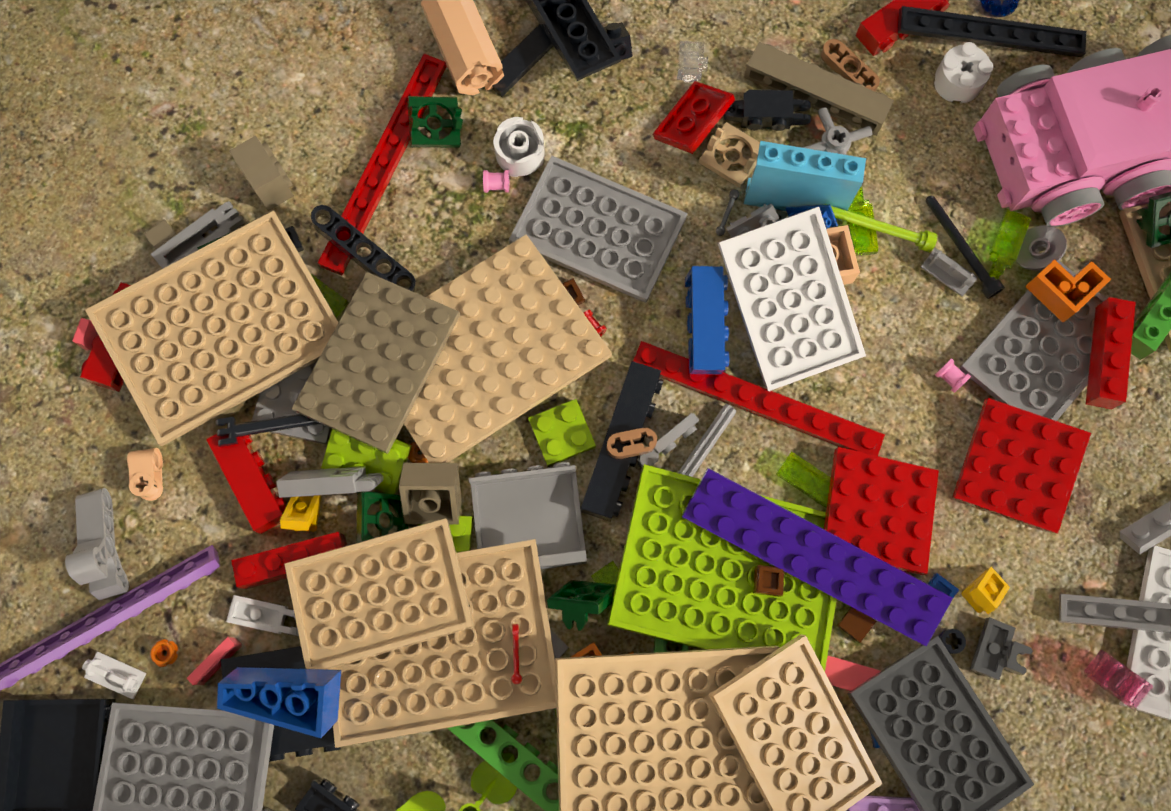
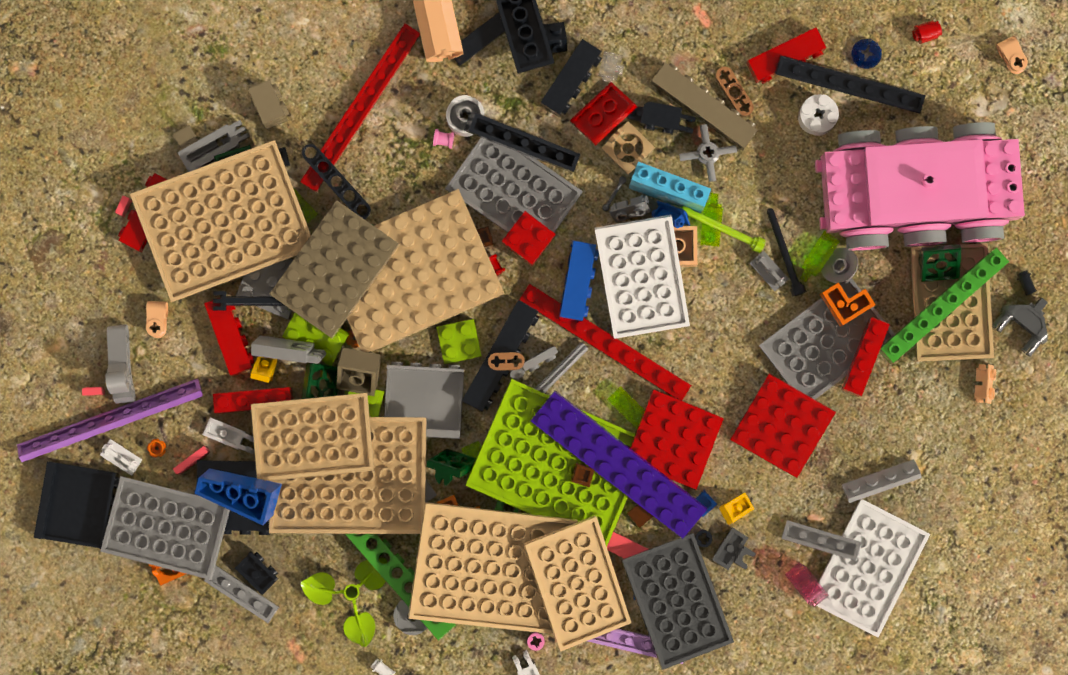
camera: 10 degrees right, 10 degrees up
dark green piece [407,96,463,148] -> none
red hinge [511,624,522,685] -> none
bright pink bush [935,358,971,393] -> none
none -> coral tile [82,387,105,396]
none -> black brick [464,113,580,172]
none -> red brick [502,211,556,266]
none -> black brick [540,39,602,118]

